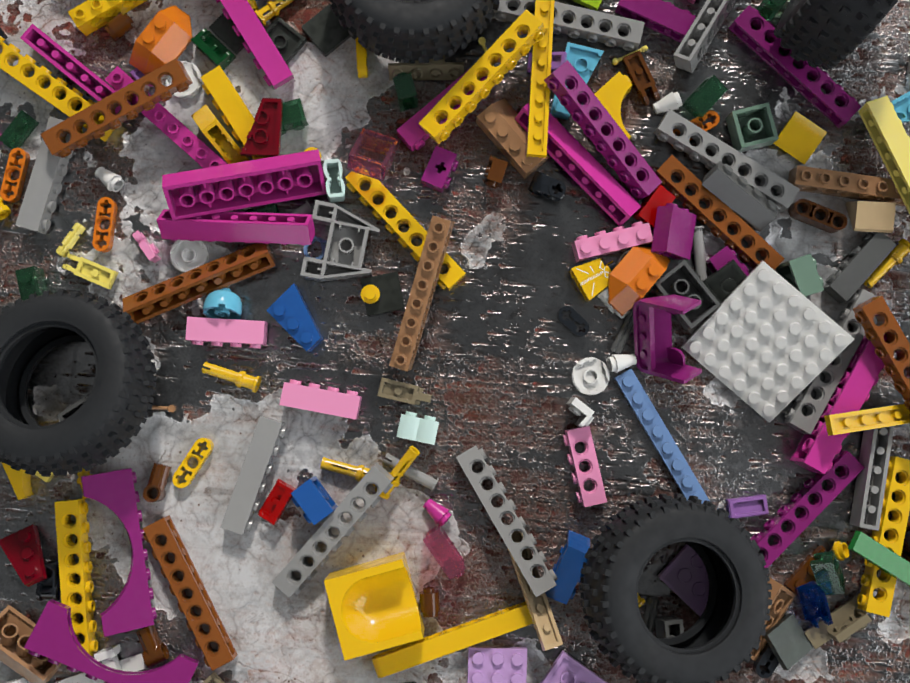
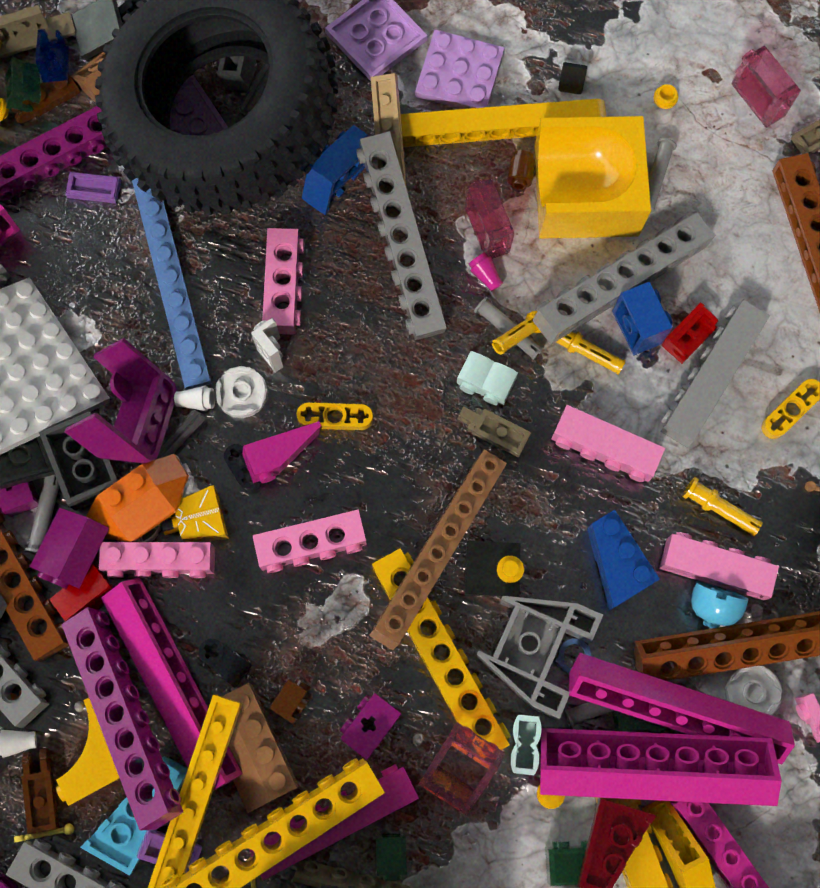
camera: 165 degrees left, 10 degrees down
none -> dark pink slope [242,421,321,483]
none -> bright pink brick [252,509,367,573]
none -> yellow beam [296,403,373,430]
none -> light grey pin [648,138,677,213]

